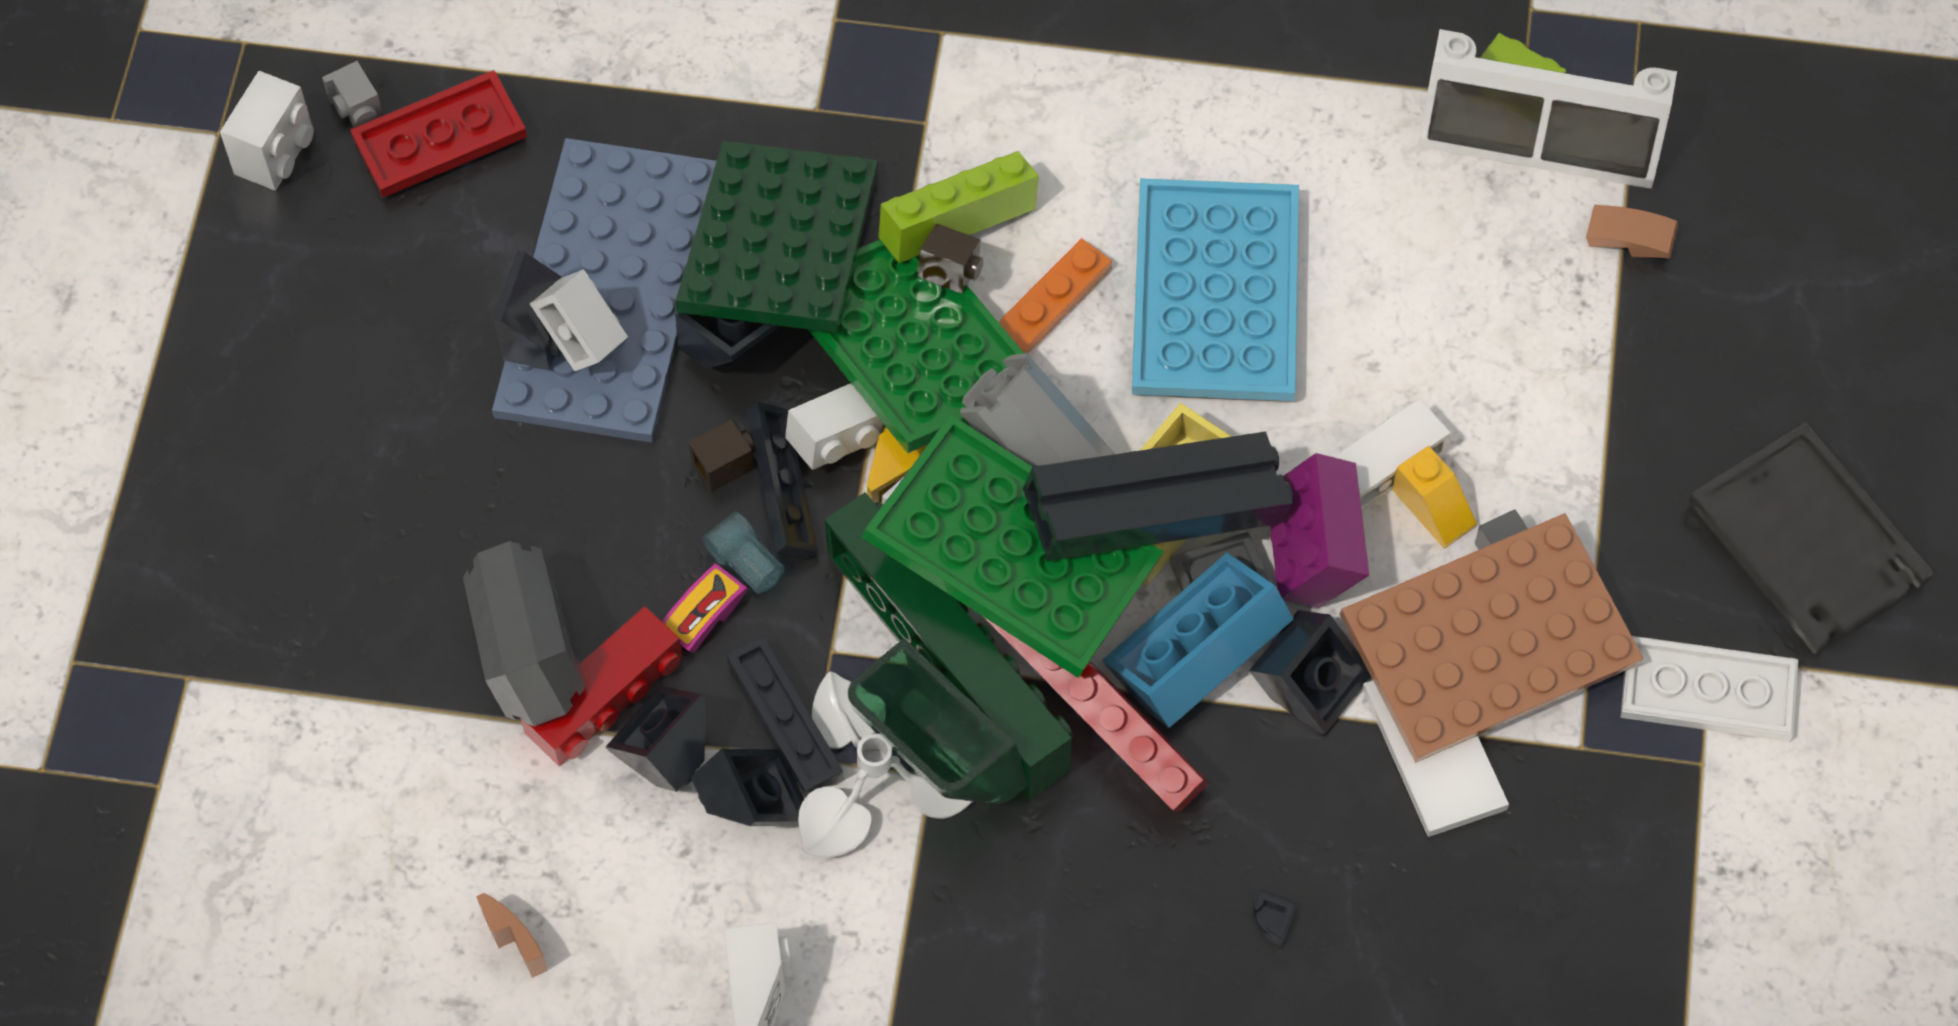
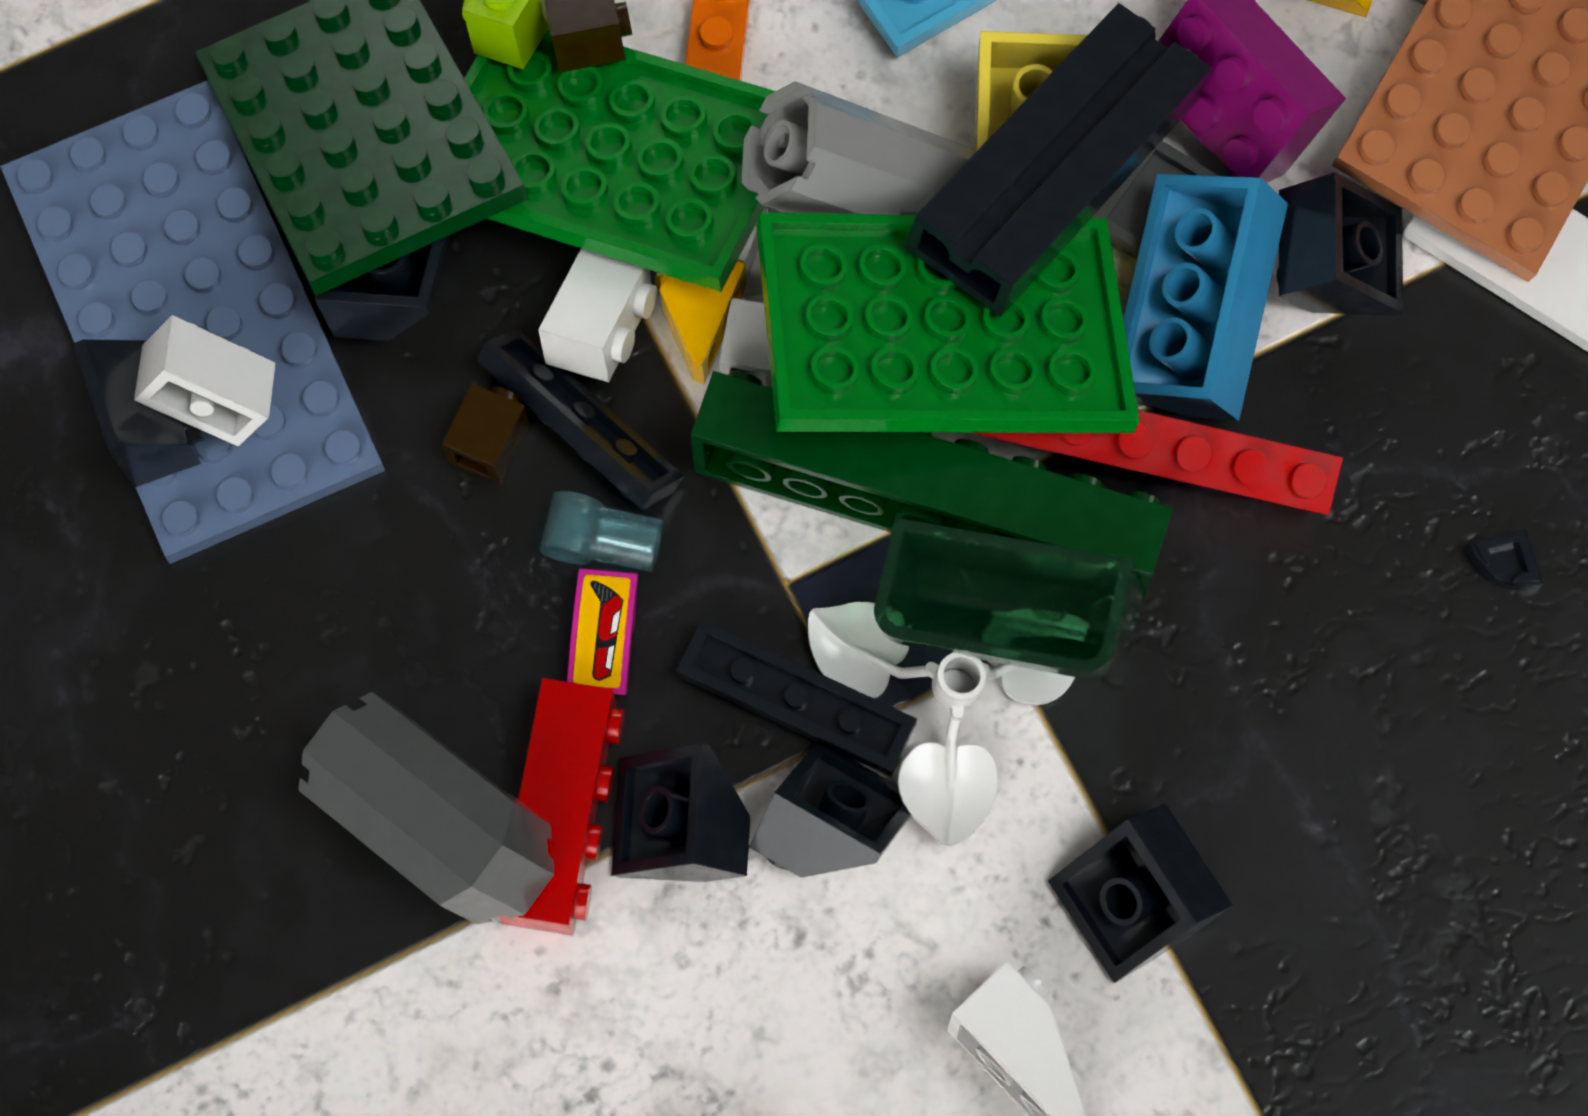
camera: 35 degrees left, 10 degrees up
none -> black slope [1048,803,1233,983]

